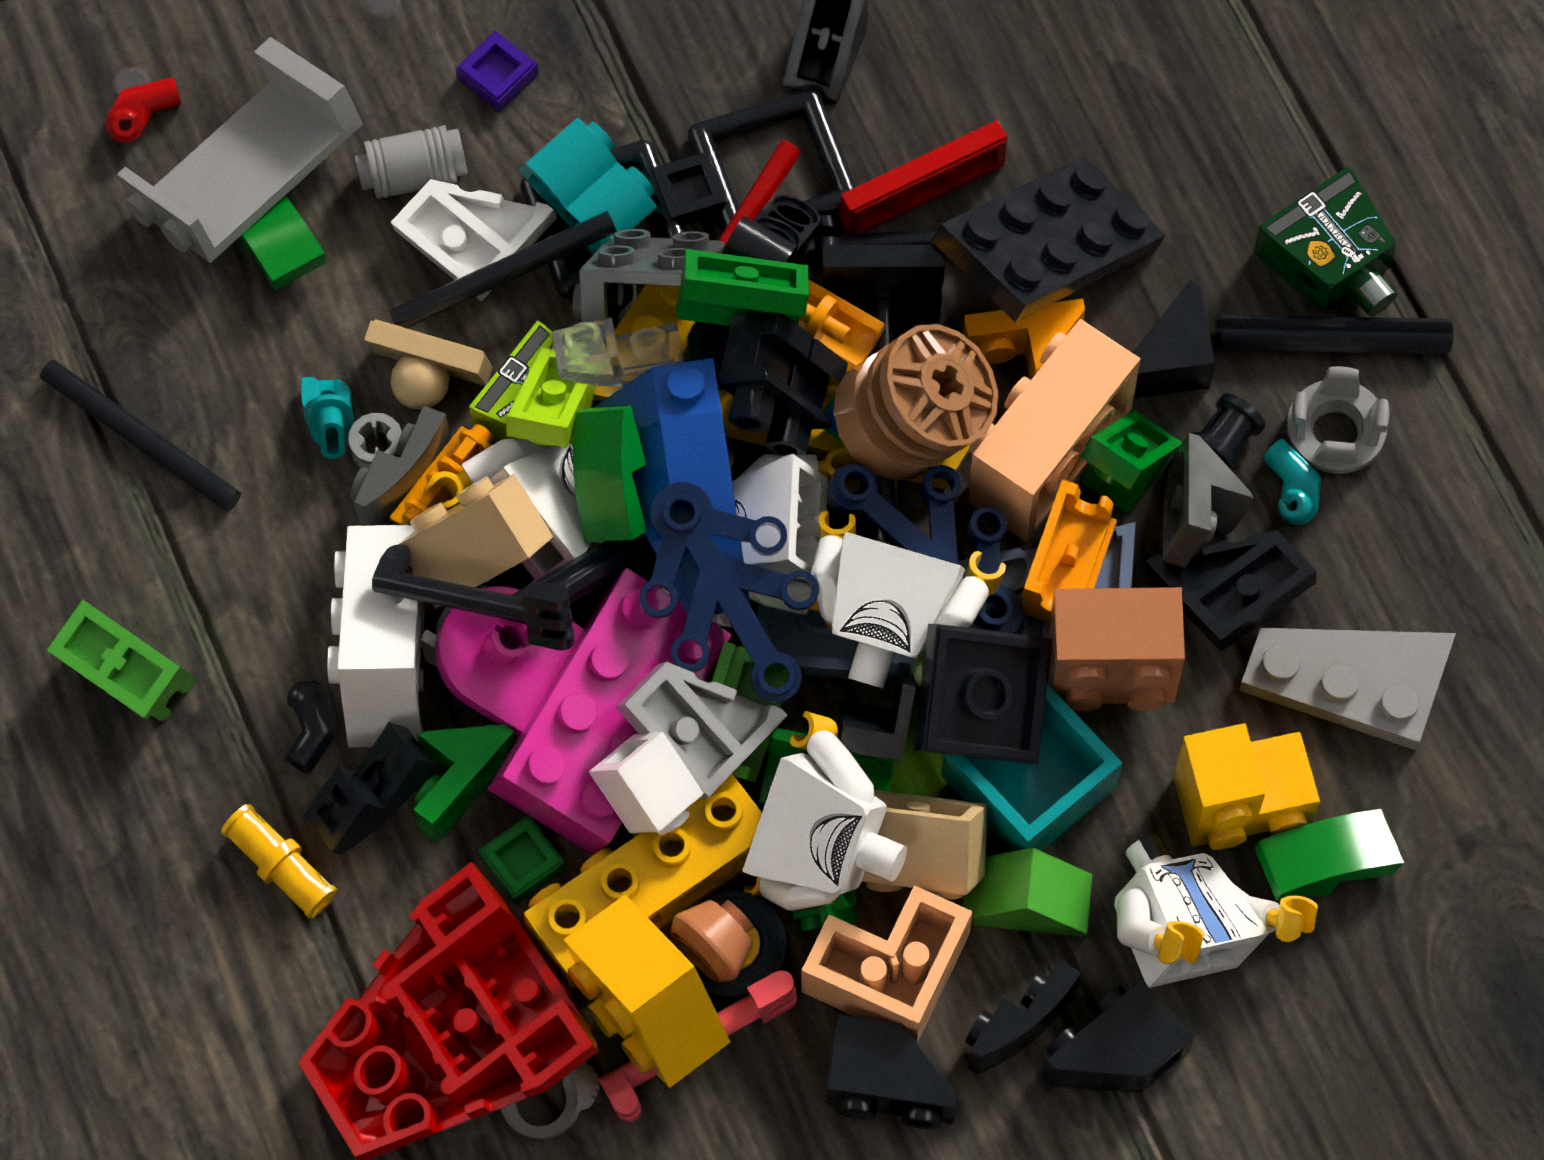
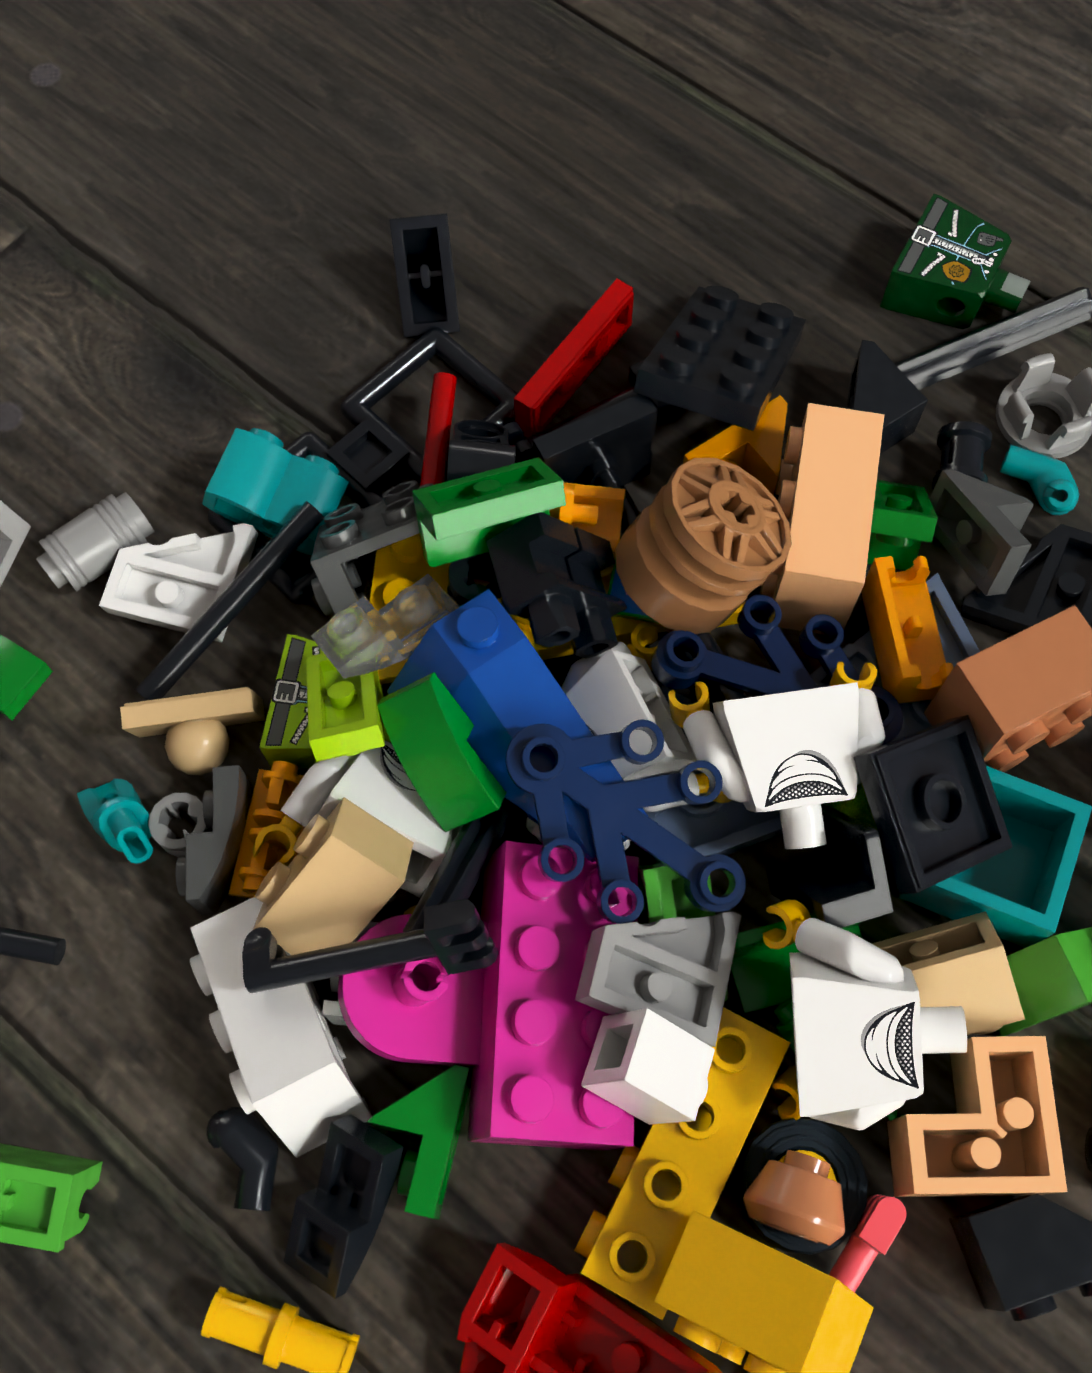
camera: 25 degrees left, 0 degrees up
dark purple tile [455,31,539,113] -> none
green tile [478,815,566,905] -> none

